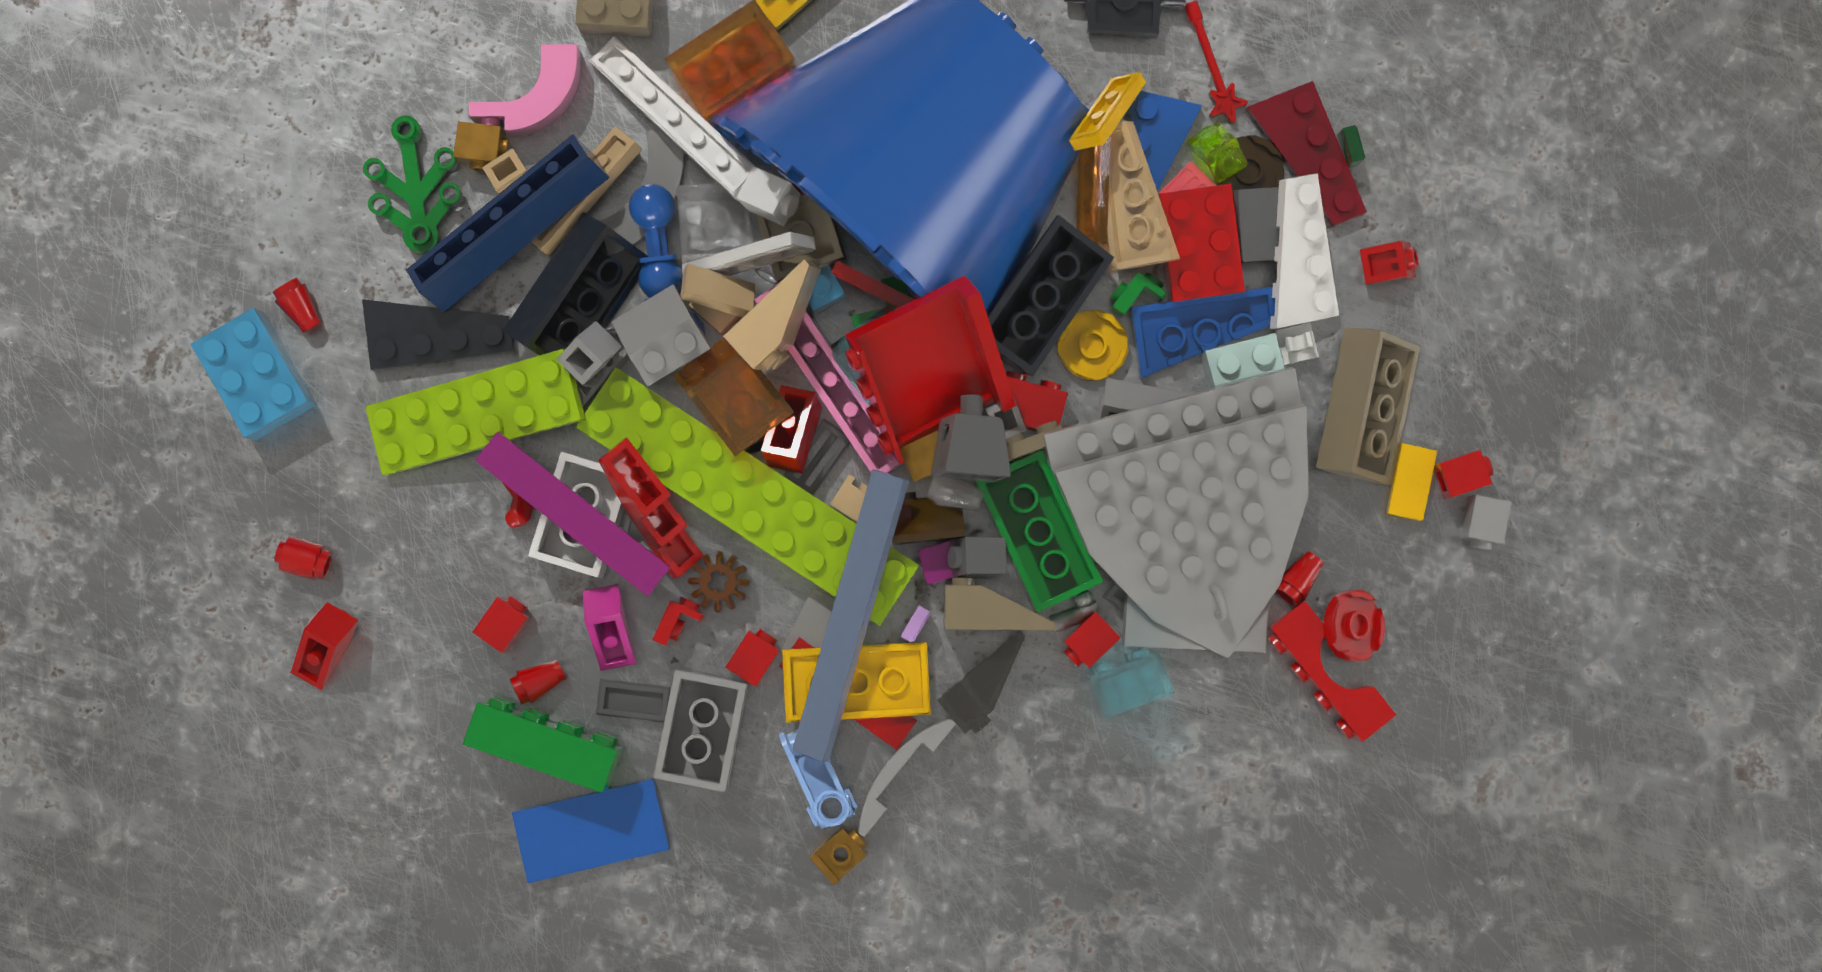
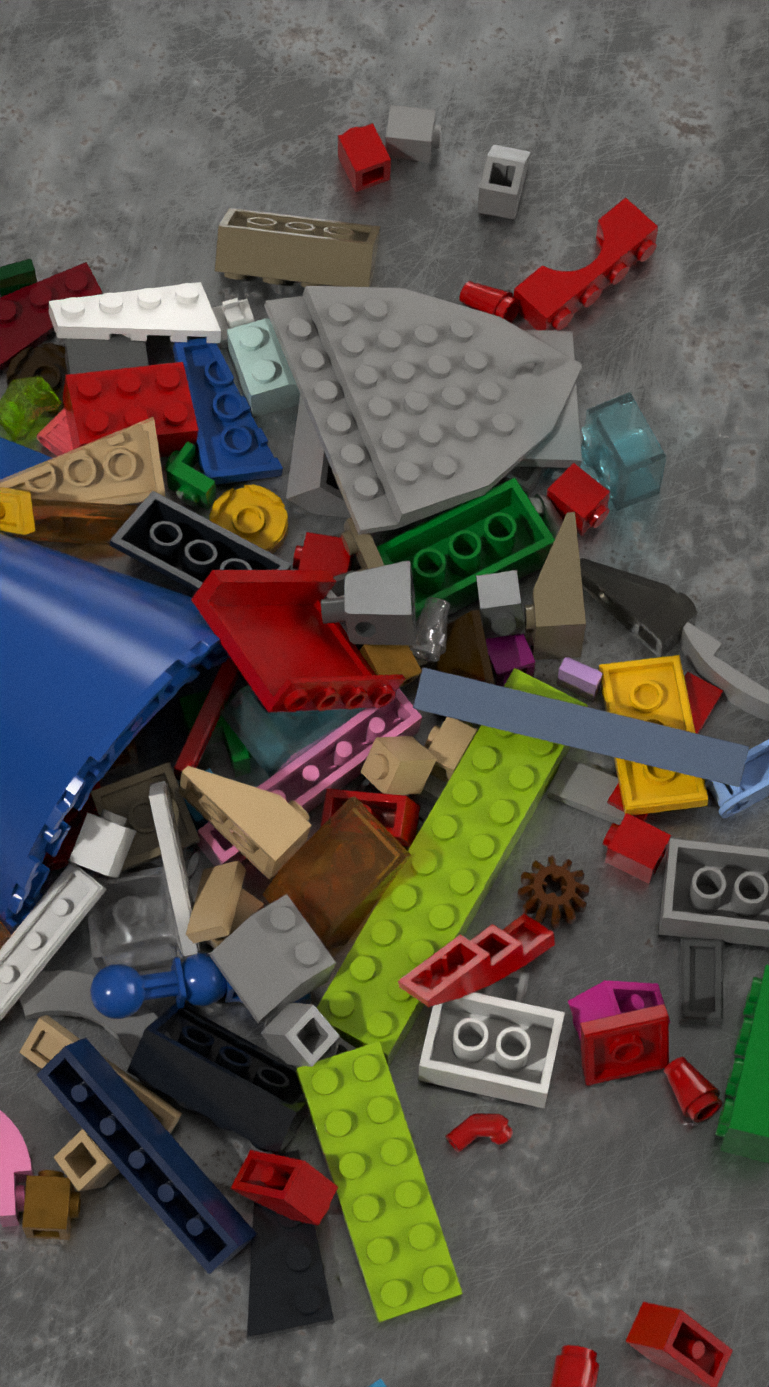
camera: 90 degrees left, 20 degrees down
green plant [363,115,463,253] -> none
red brick [472,595,532,653] -> none
magenta tile [475,431,671,597] -> none
red bracket [652,596,705,646] -> none
red tile [1324,590,1385,662] -> none
red bracket [1360,241,1419,285] -> none
yellow tile [1386,443,1437,521] -> none
none -> red slope [230,1150,338,1226]
none -> tan brick [361,736,436,795]
none -> light grey slope [477,145,531,220]
none -> red plate [580,1004,669,1085]

